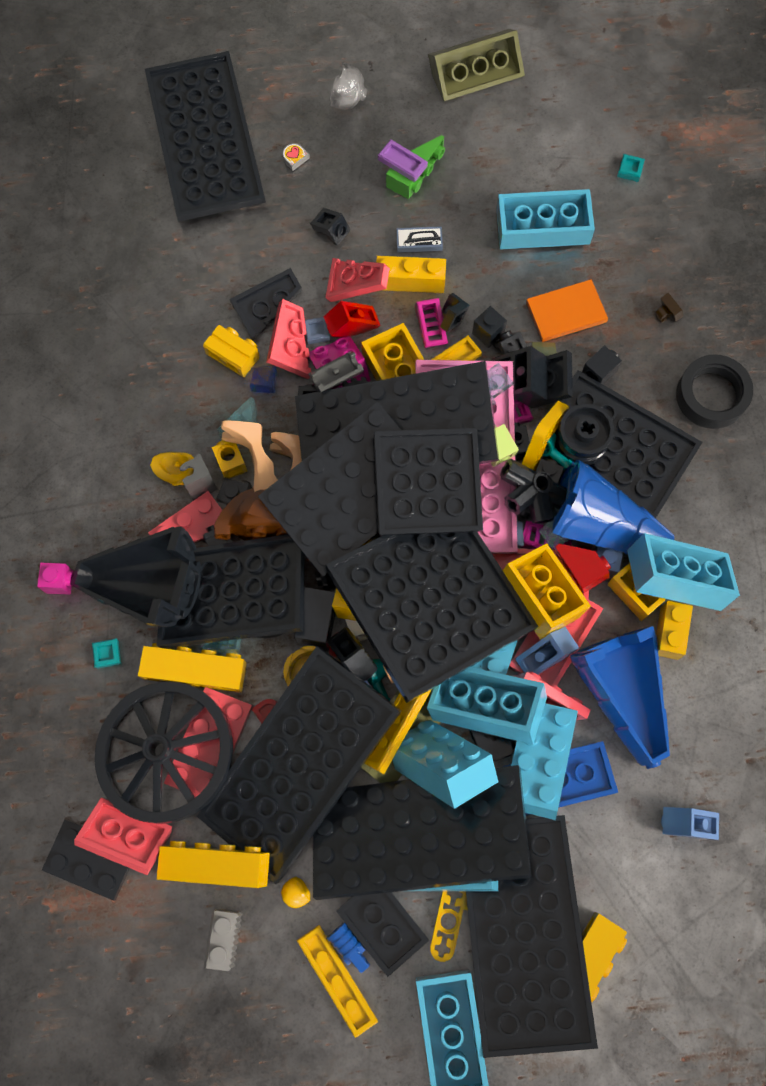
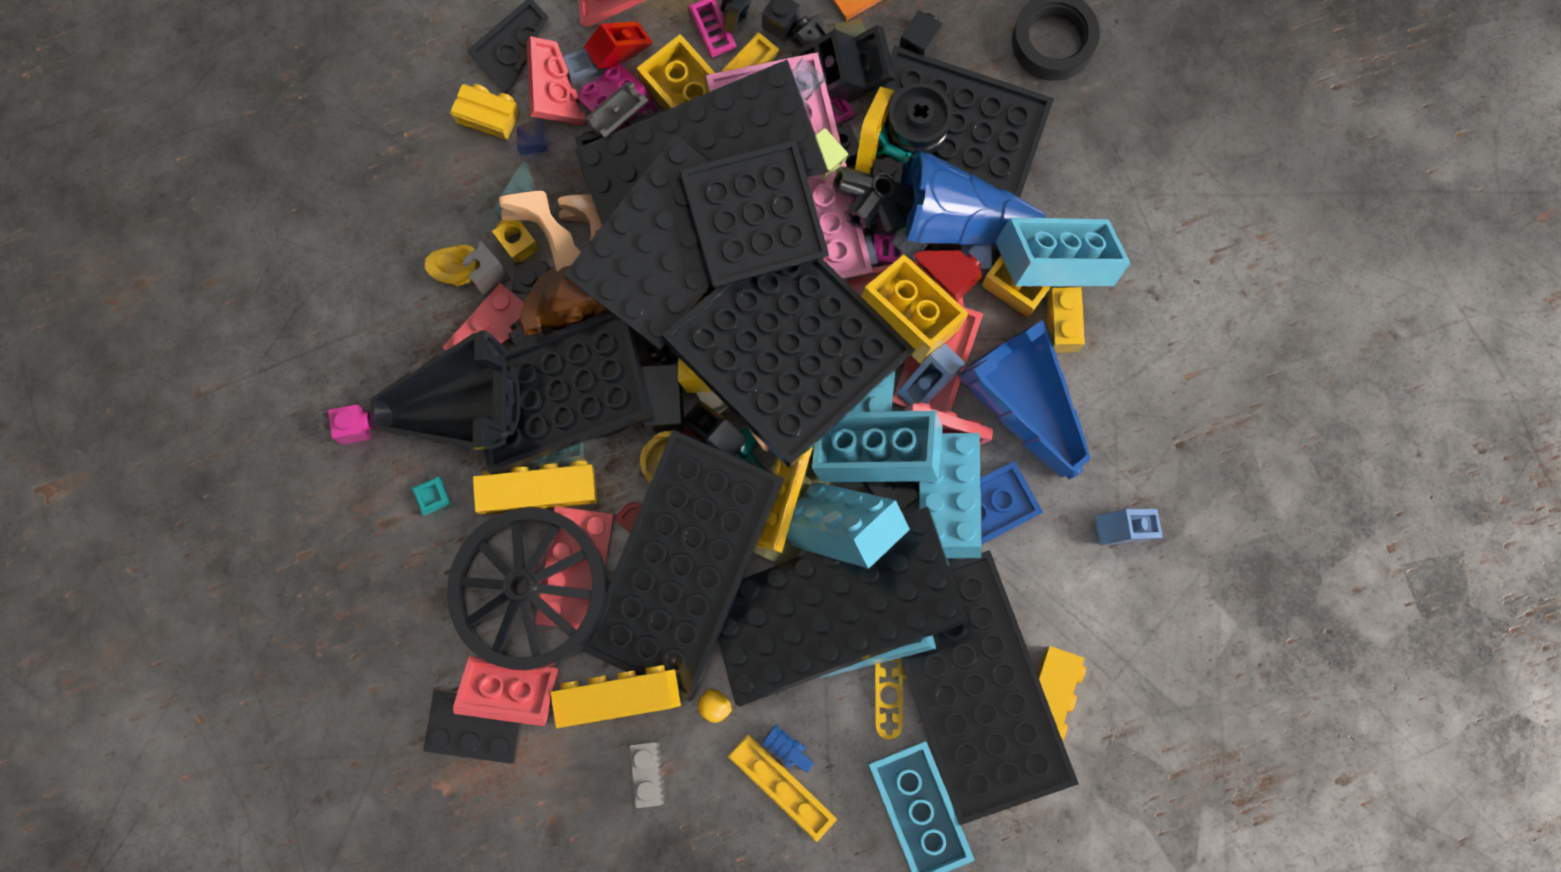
camera: 15 degrees left, 5 degrees up
black plate [336,892,429,977] -> none

